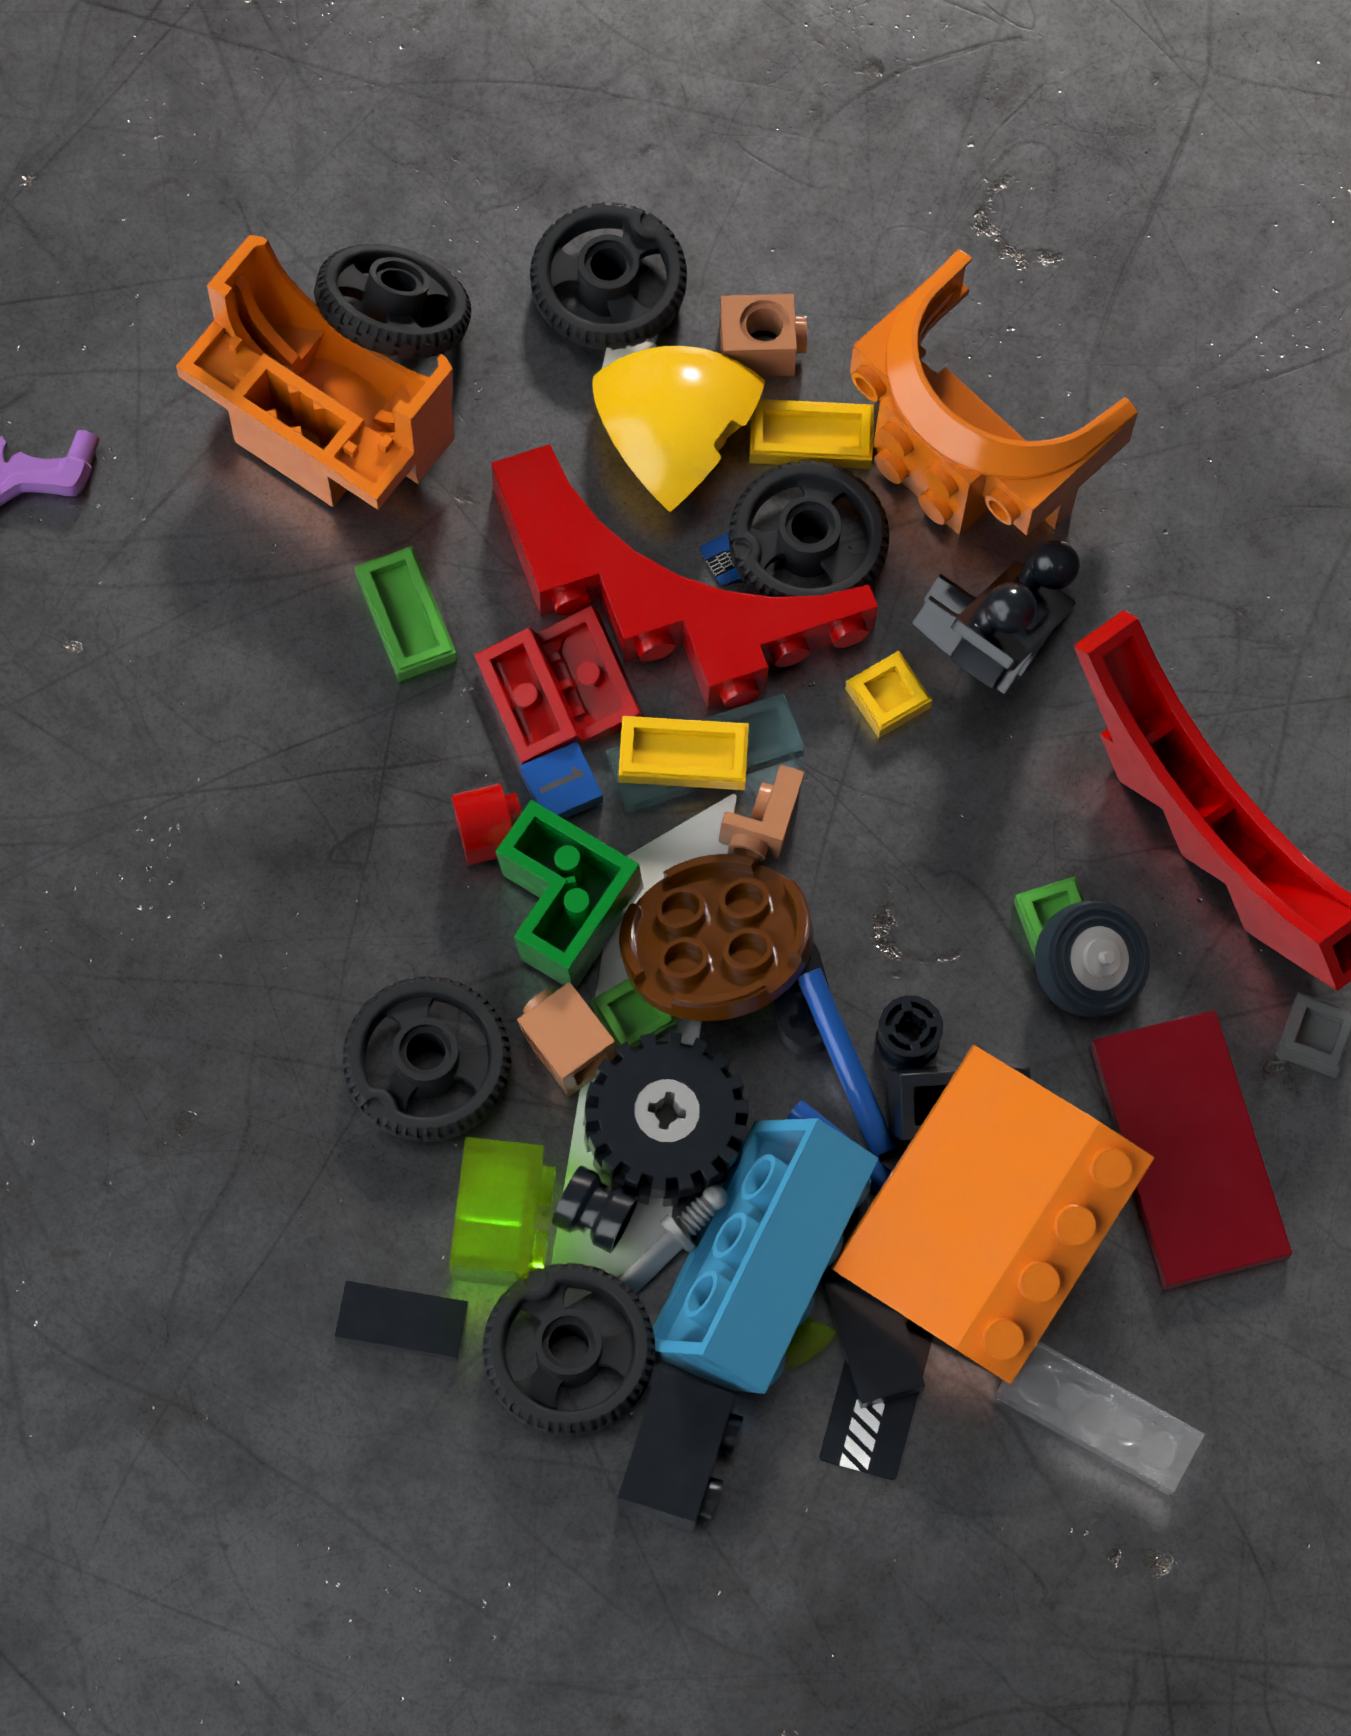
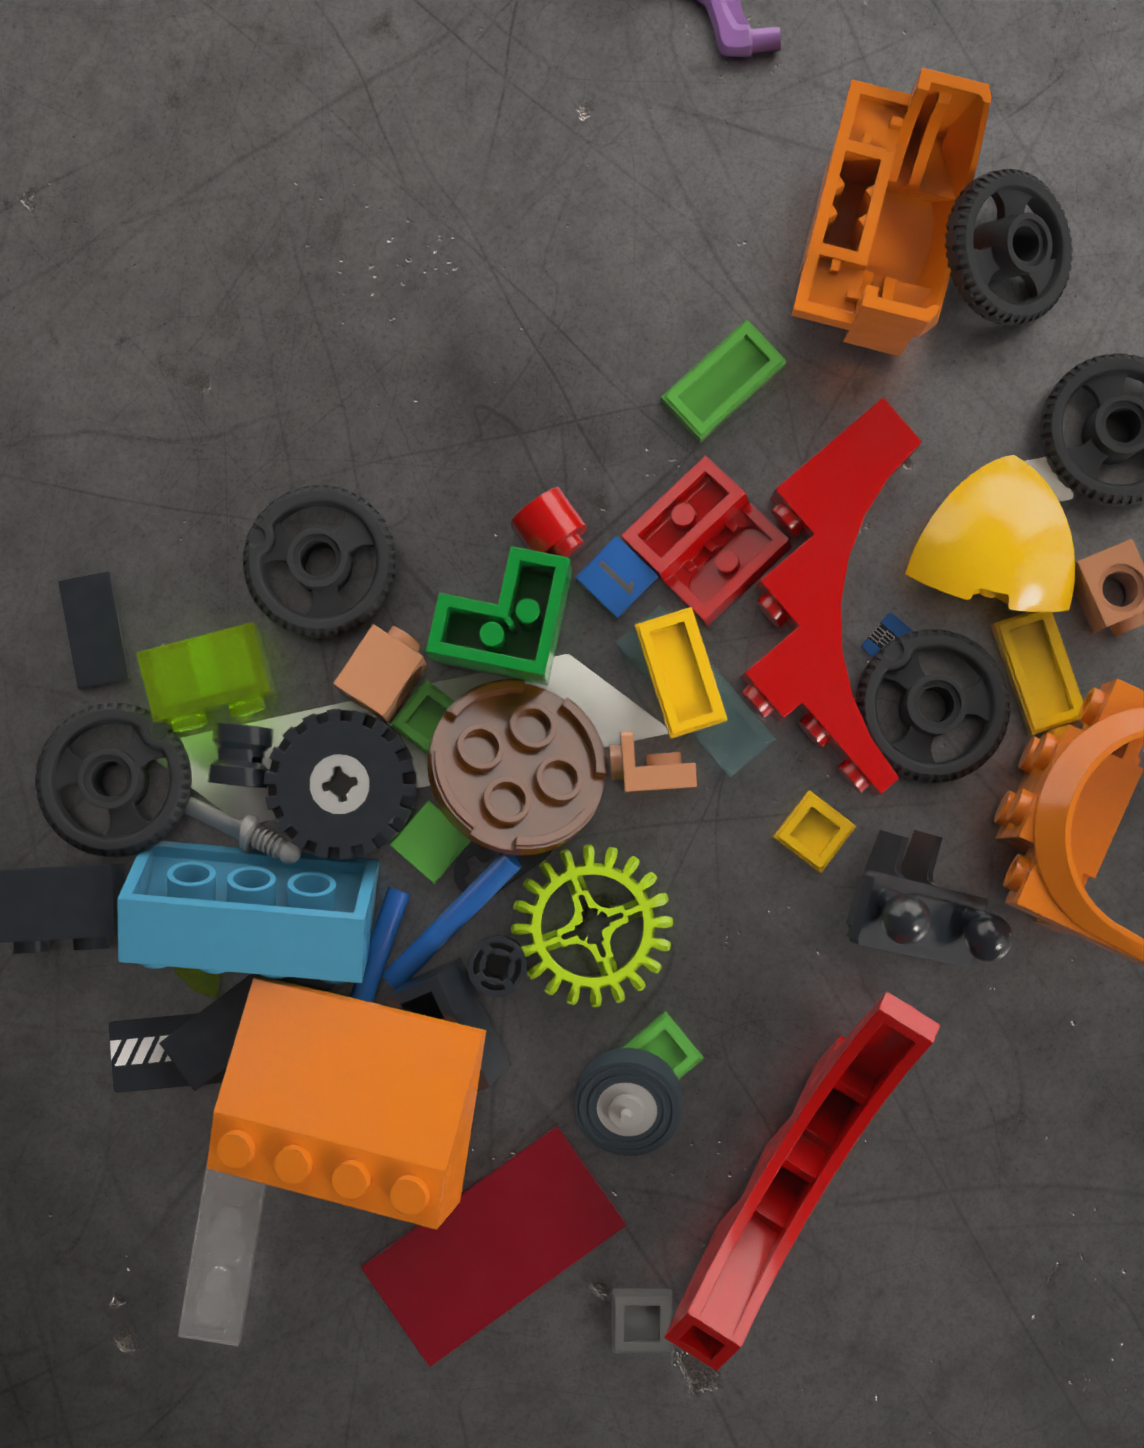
camera: 70 degrees right, 15 degrees up
none -> bright green tile [390,800,473,884]
none -> lime gear [511,844,673,1007]

